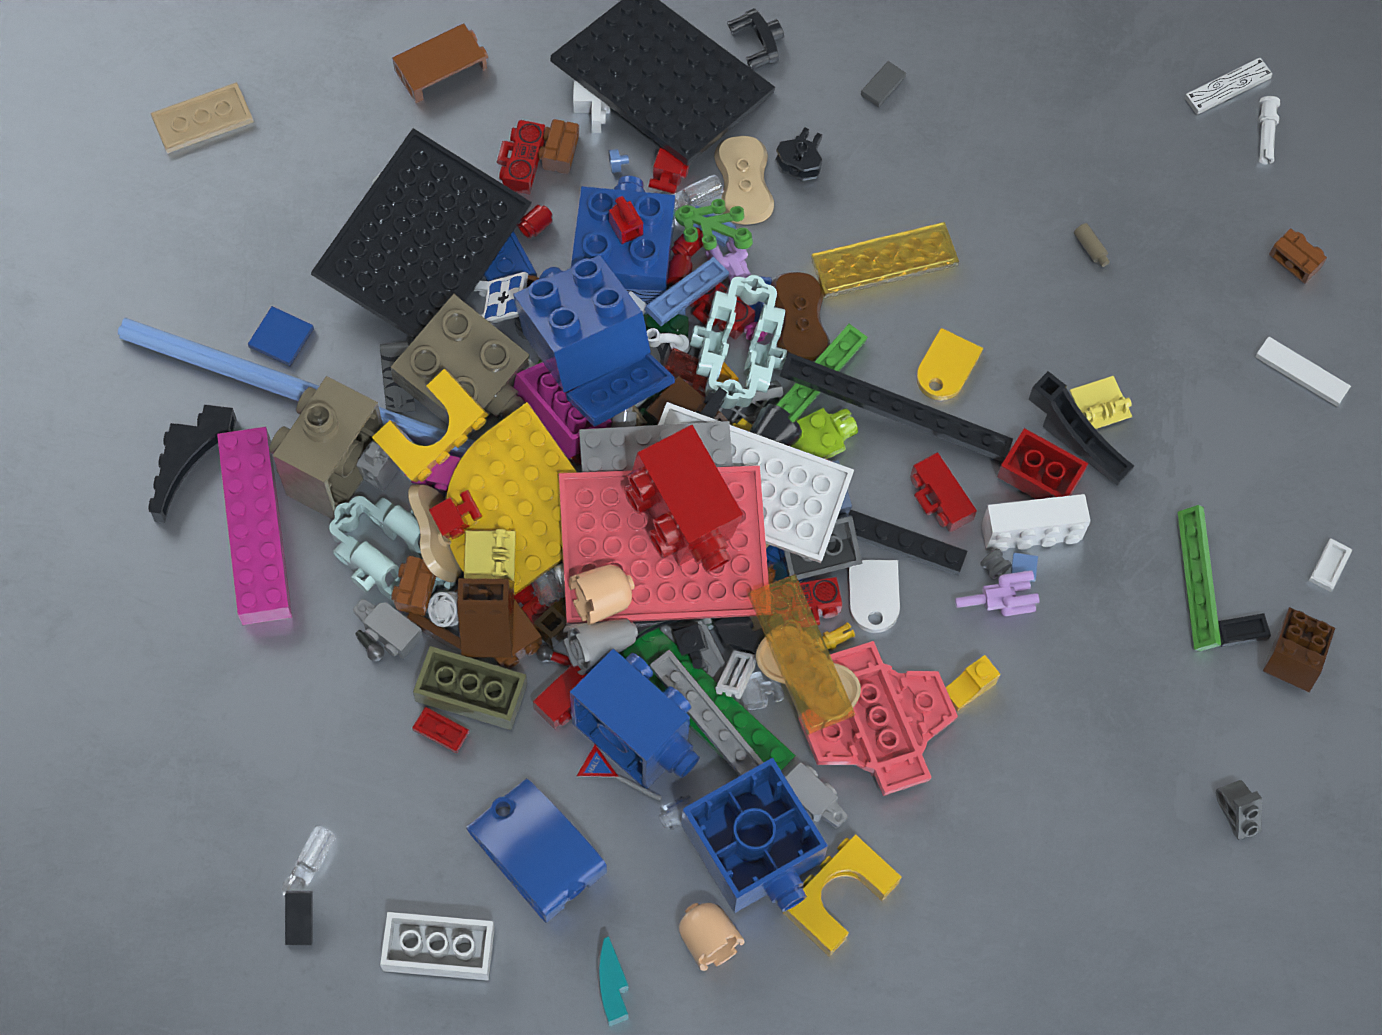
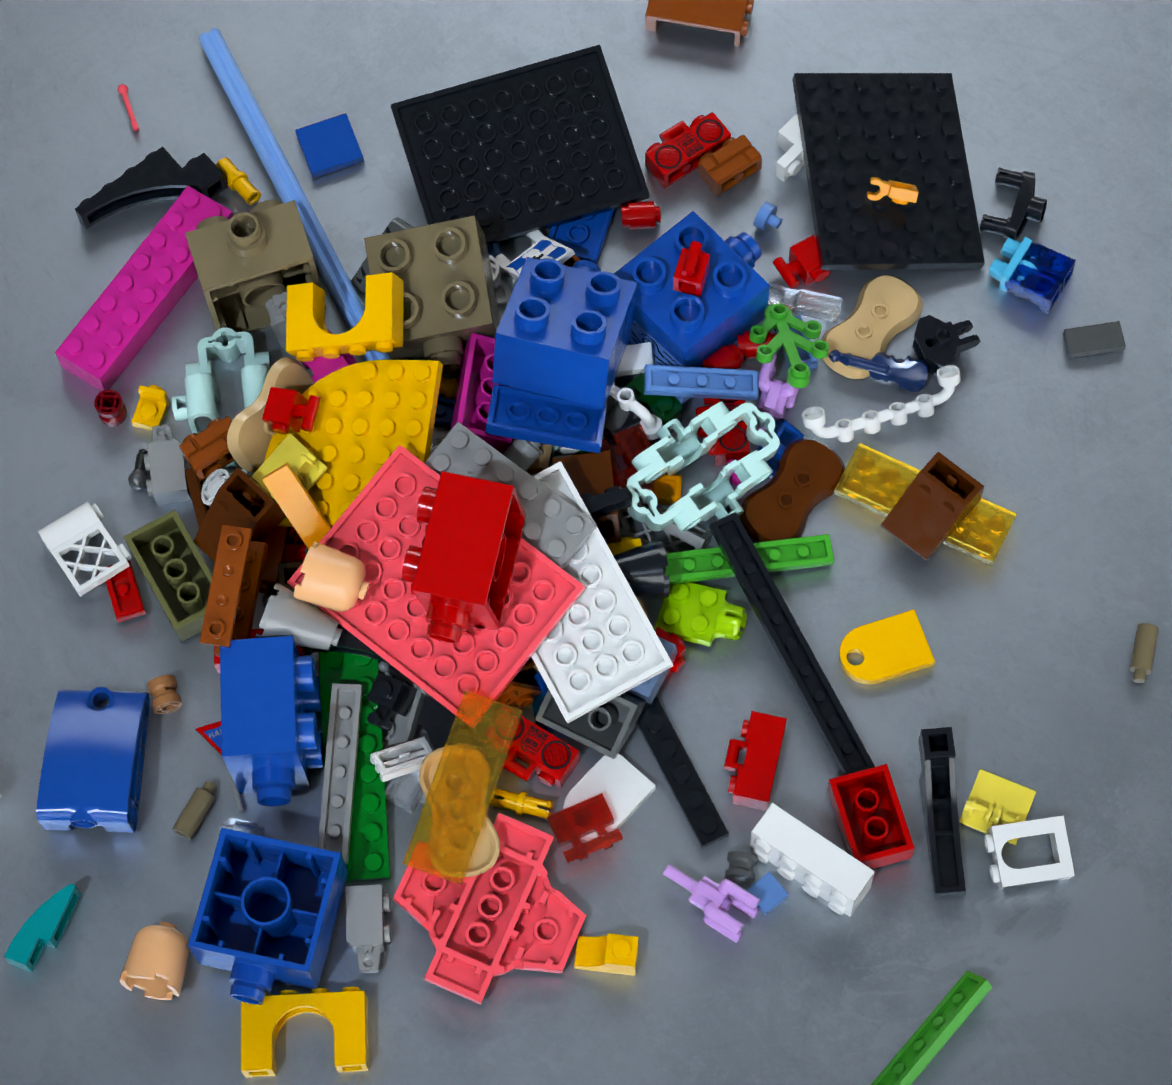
camera: 50 degrees right, 0 degrees up
none -> white piece [38,502,132,597]
none -> dark red wheel [94,389,127,427]
none -> coral hinge [118,84,139,132]
none -> yellow bracket [131,385,170,431]
none -> medium nougat wheel [147,675,183,714]
none -> dark tan cylinder [172,781,217,840]
none -> dark orange fence [199,525,268,656]
none -> yellow pin [216,157,261,205]
none -> light orange tile [262,462,331,549]
none -> clear red plate [547,793,623,863]
none -> white bar [802,365,961,442]
none -> dark blue piece [829,349,929,392]
none -> light orange plate [866,177,919,205]
none -> reddish brown slope [881,452,984,561]
none -> white panel [984,815,1075,890]
none -> clear blue hips [989,237,1076,315]

